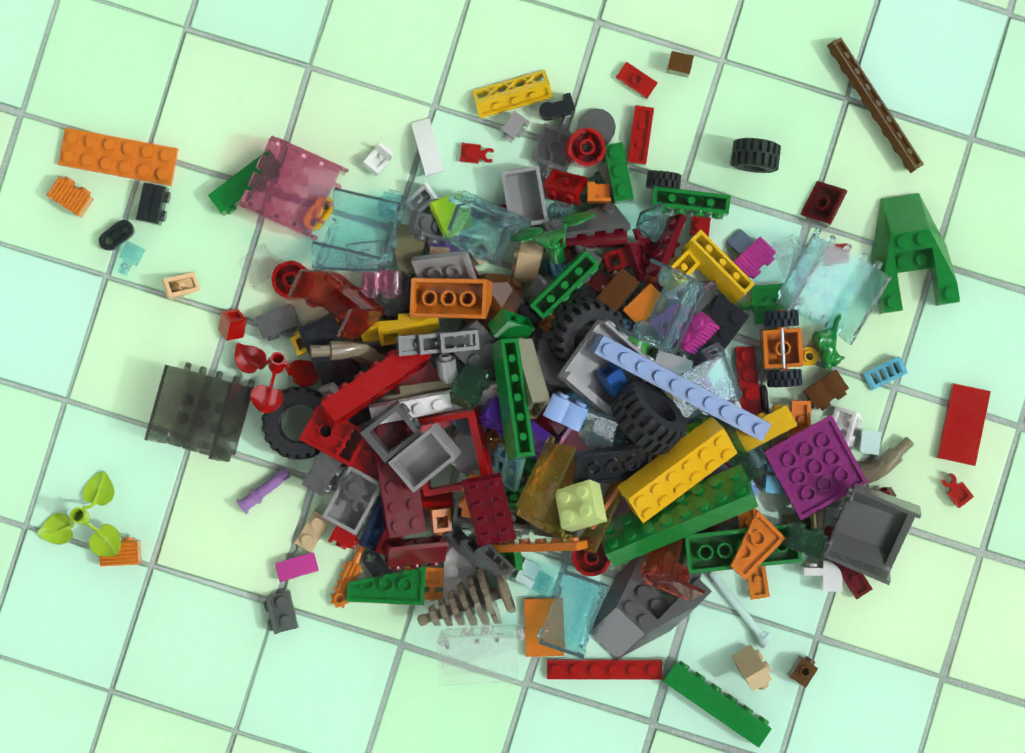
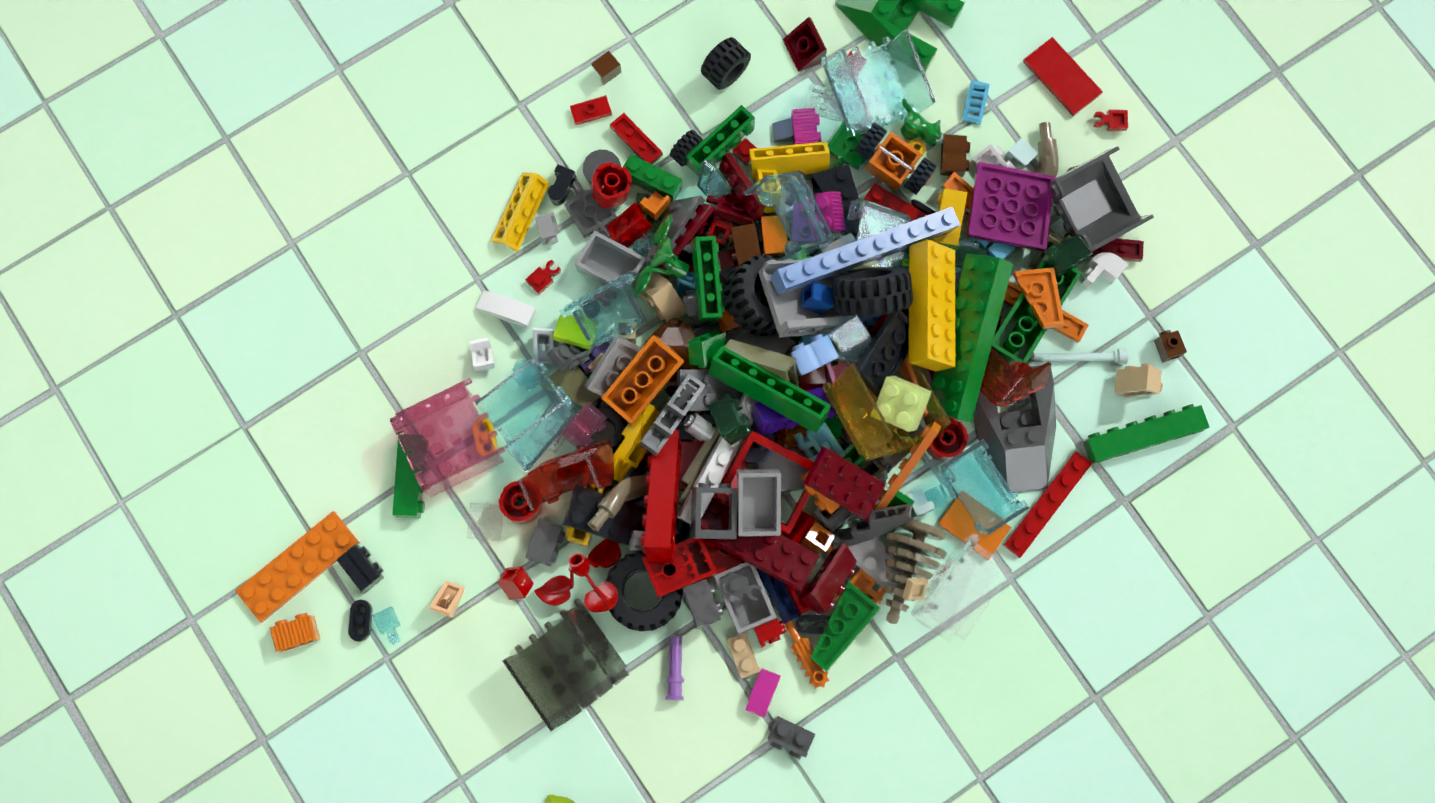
camera: 55 degrees left, 10 degrees down
none -> tan tile [902,578,929,601]

